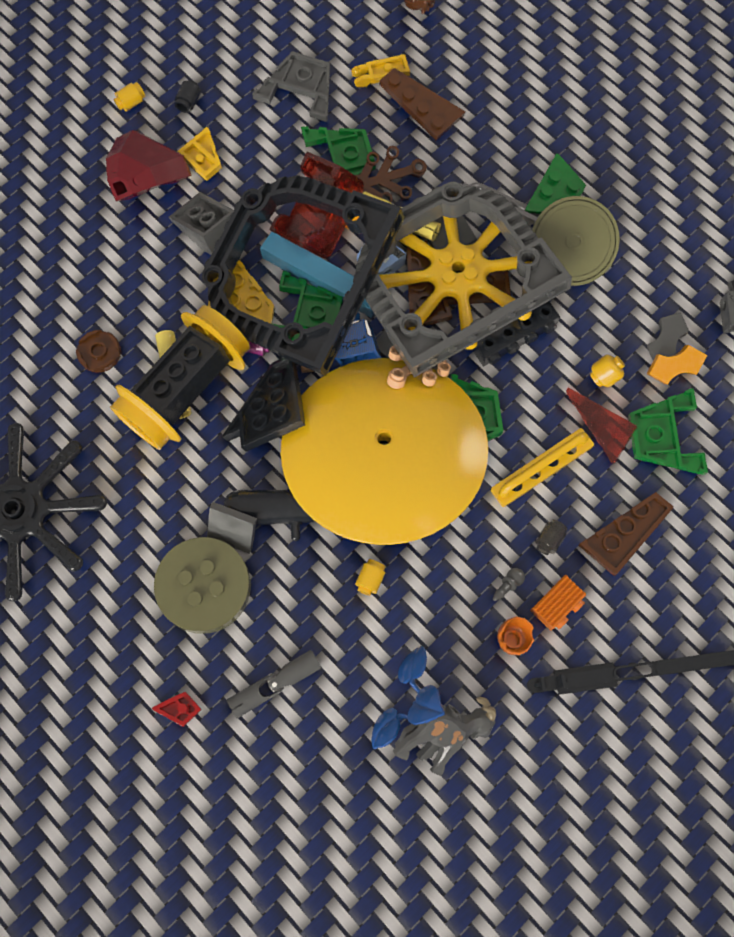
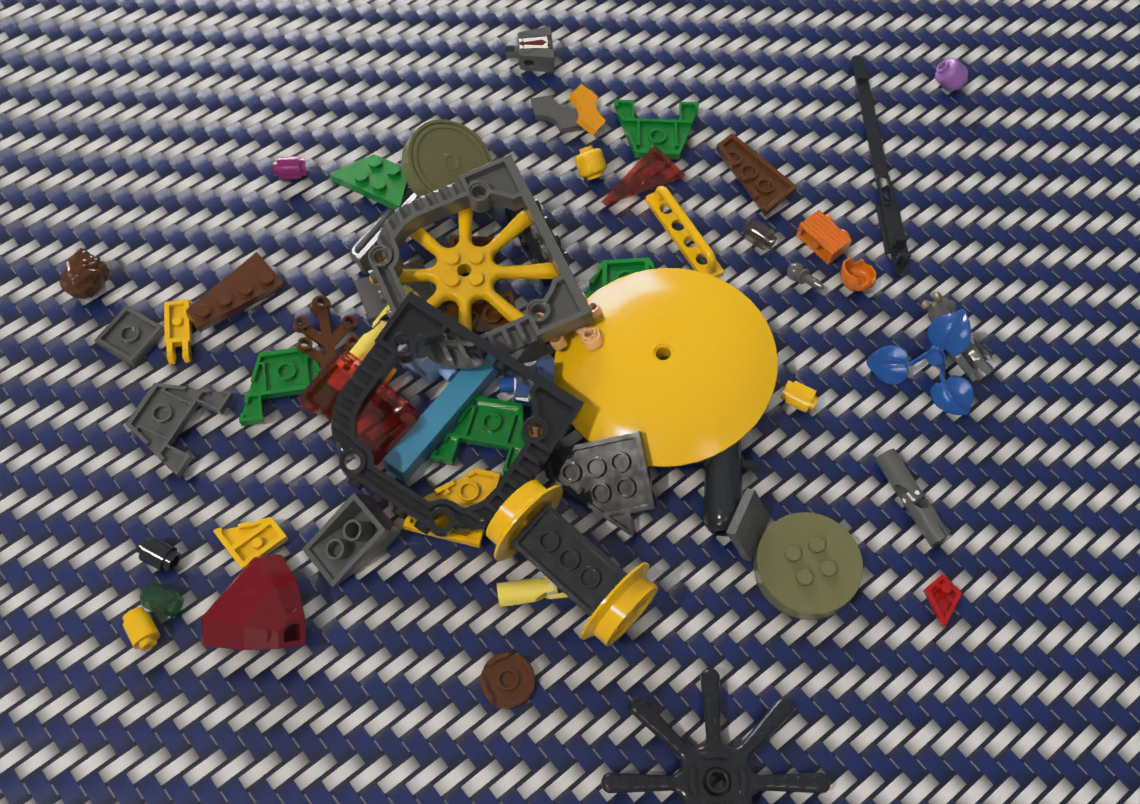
camera: 90 degrees left, 10 degrees down
none -> dark grey tile [94,305,165,368]
none -> clear green brick [140,582,184,618]
none -> magenta brick [273,156,307,180]

